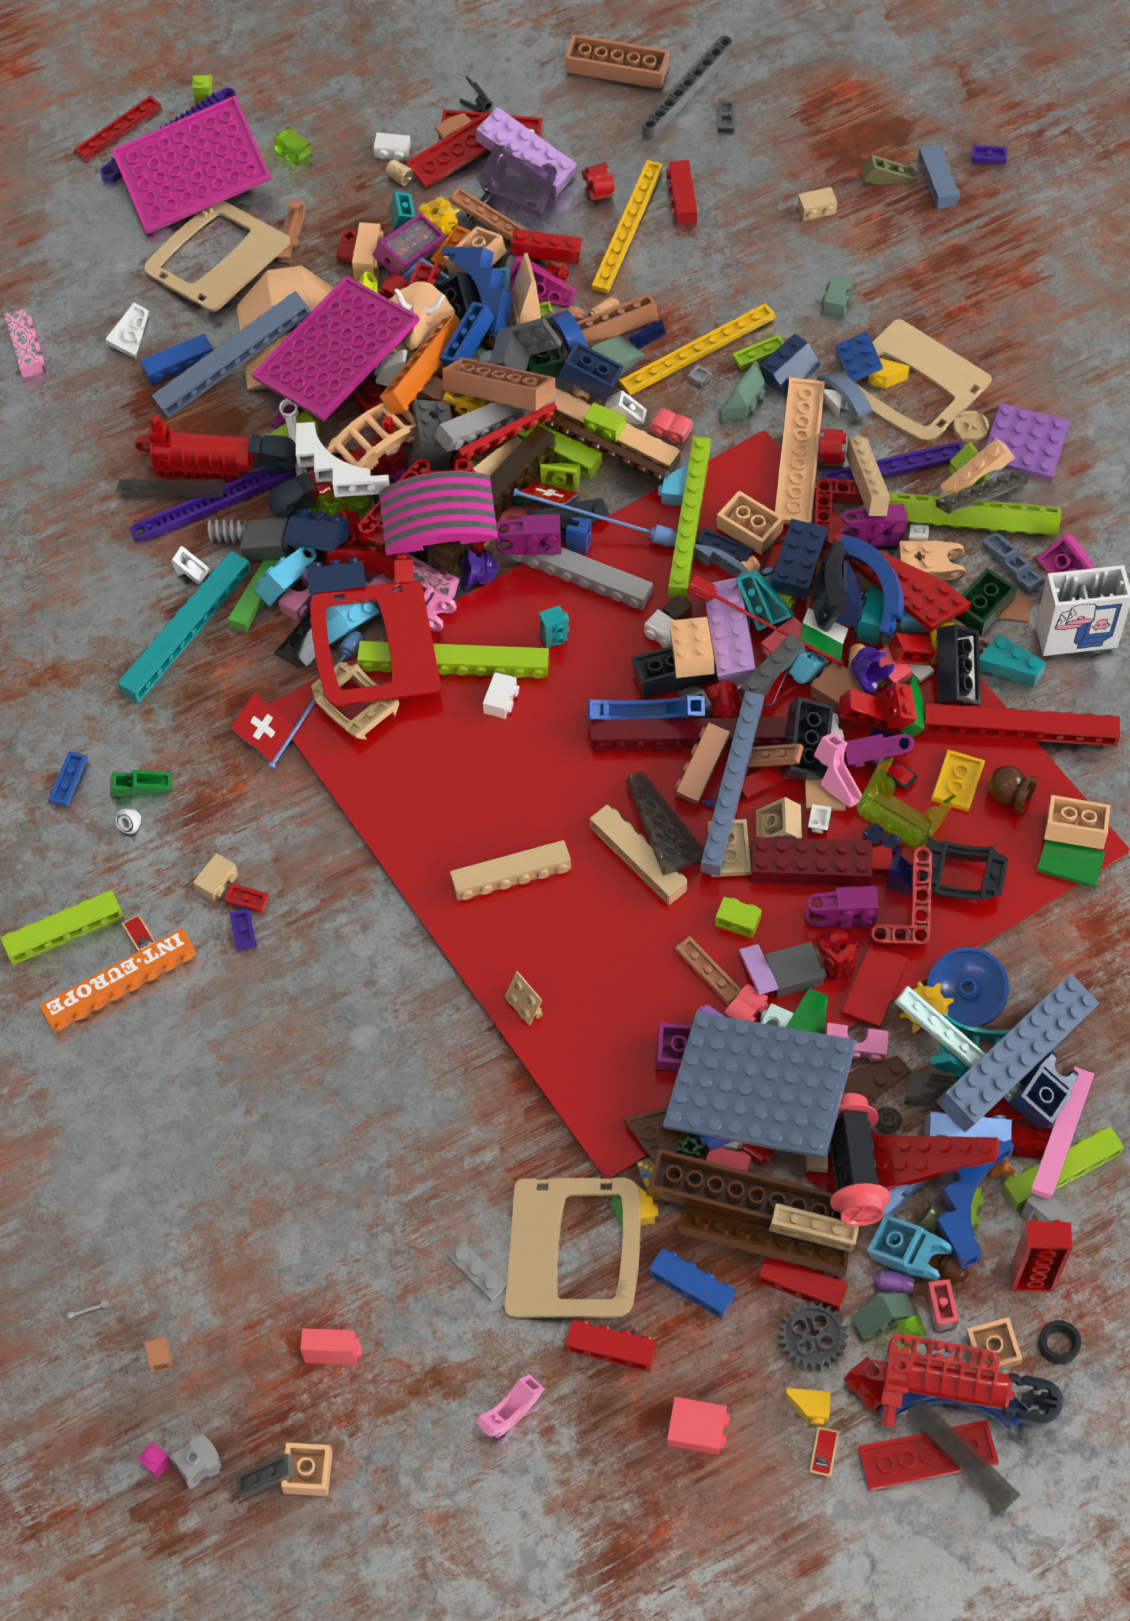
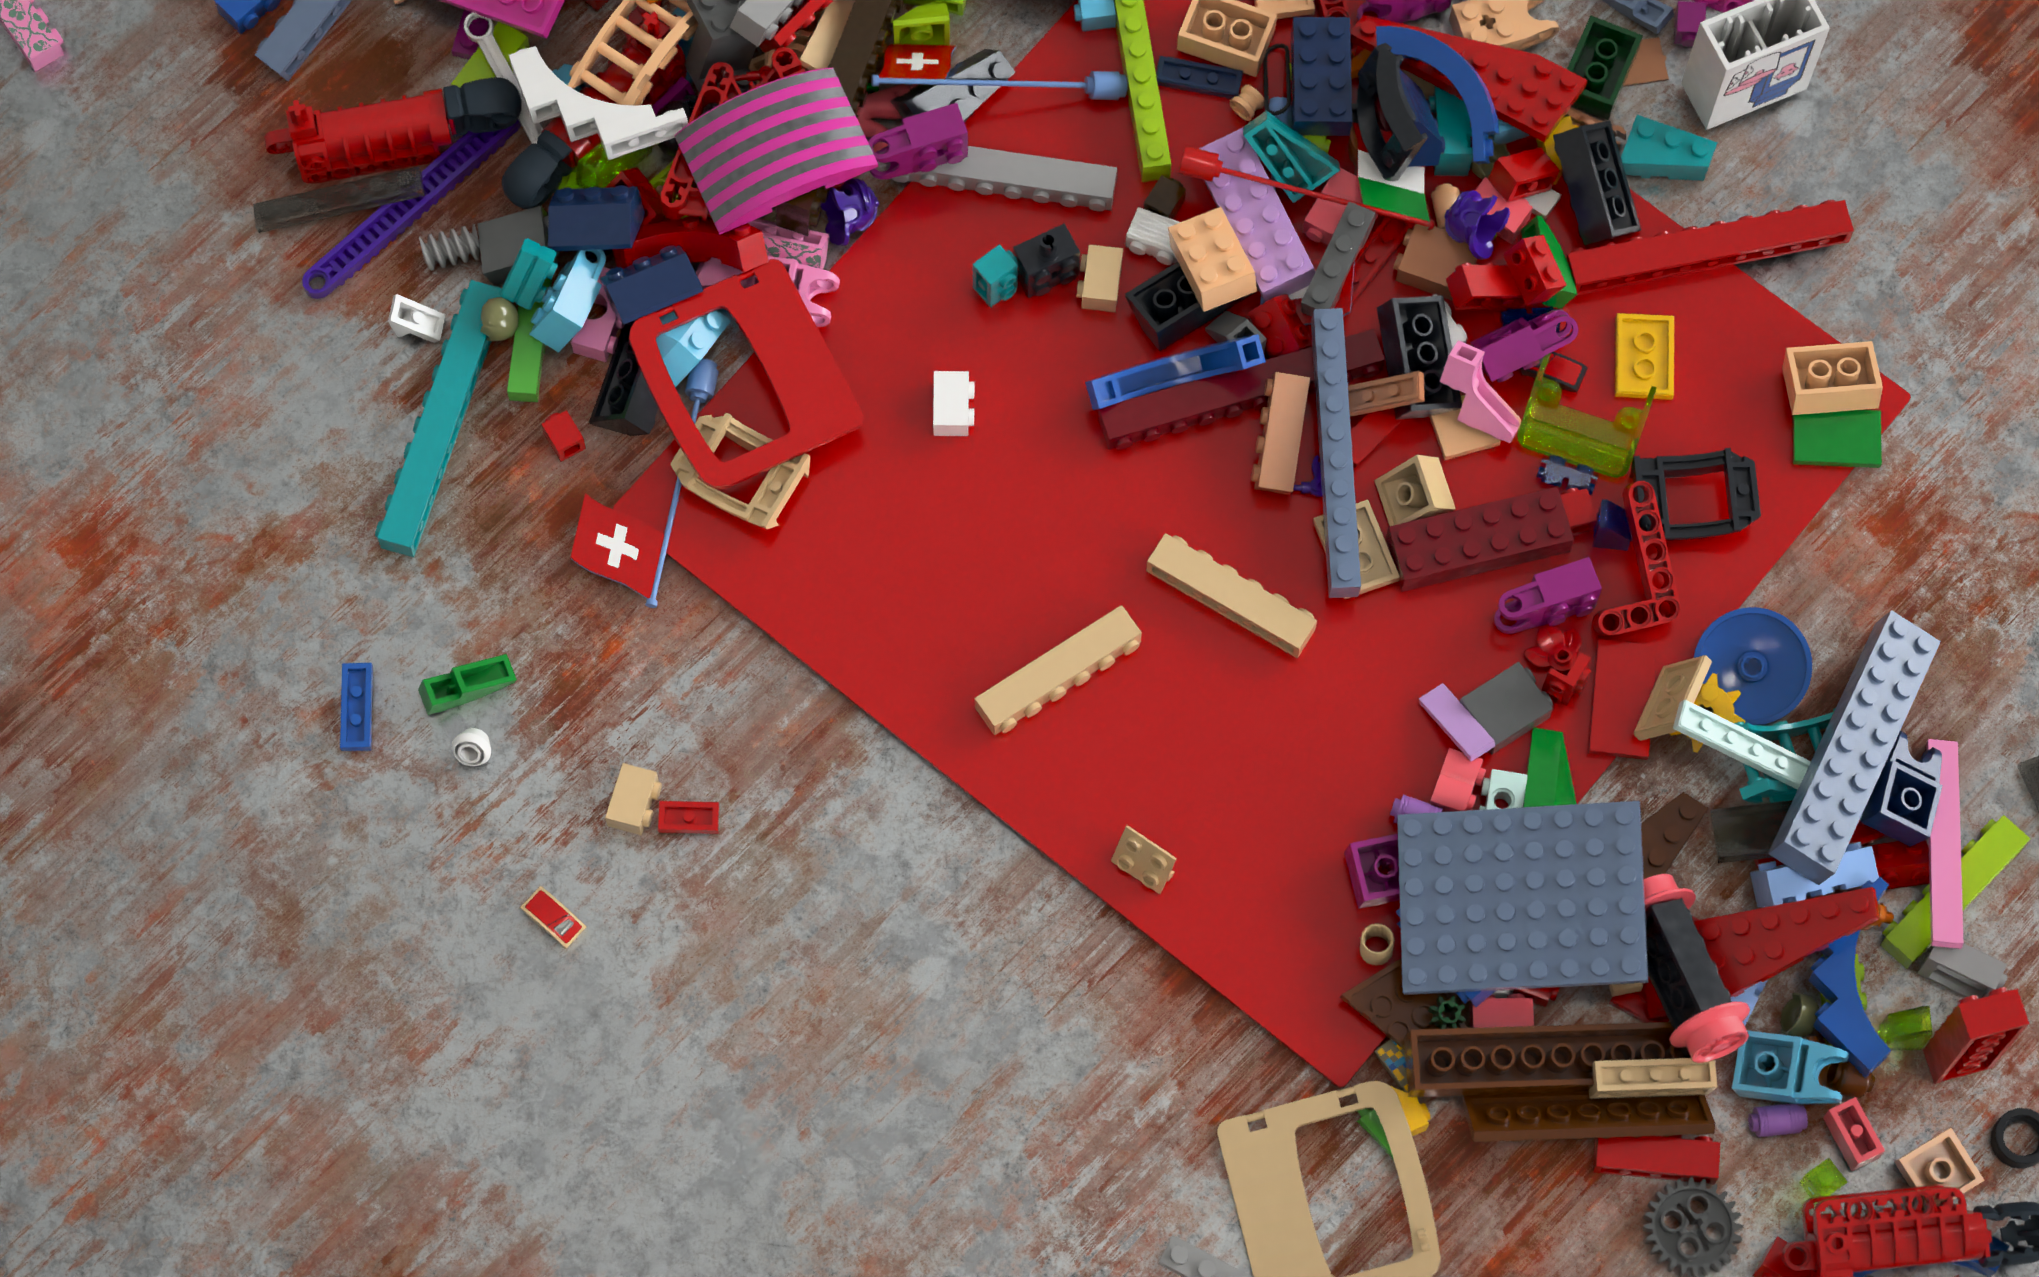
camera: 20 degrees left, 10 degrees up
lime brick [0,890,124,966] -> none
orange brick [39,928,196,1032] -> none
dark purple plate [229,908,257,951] -> none
lime brick [358,641,549,679] -> none
blue hinge [566,517,591,555] -> none
clear smoke wing [626,771,704,876] -> none
blue brick [649,1248,736,1319] -> none
nougat tile [674,936,742,1006] -> none
sand blue slope [694,544,749,578] -> none
lime brick [715,897,762,939] -> none
medium azure slope [789,651,829,683] -> none
white bracket [808,804,832,834] -> none
bright pink arch [824,1023,889,1062] -> none
sand green brick [852,1291,918,1339] -> none
clear smoke cone [875,1107,902,1134] -> none
reddish brown tile [988,766,1039,813] -> none
none -> olive hair [480,297,519,341]
none -> teal brick [499,238,558,310]
none -> red brick [541,410,586,462]
none -> black brick [1013,223,1080,298]
none -> tan brick [1077,245,1123,312]
none -> tan piece [1360,923,1394,965]
none -> tan tile [1634,655,1712,741]
none -> clear neon green slope [1879,1006,1933,1051]

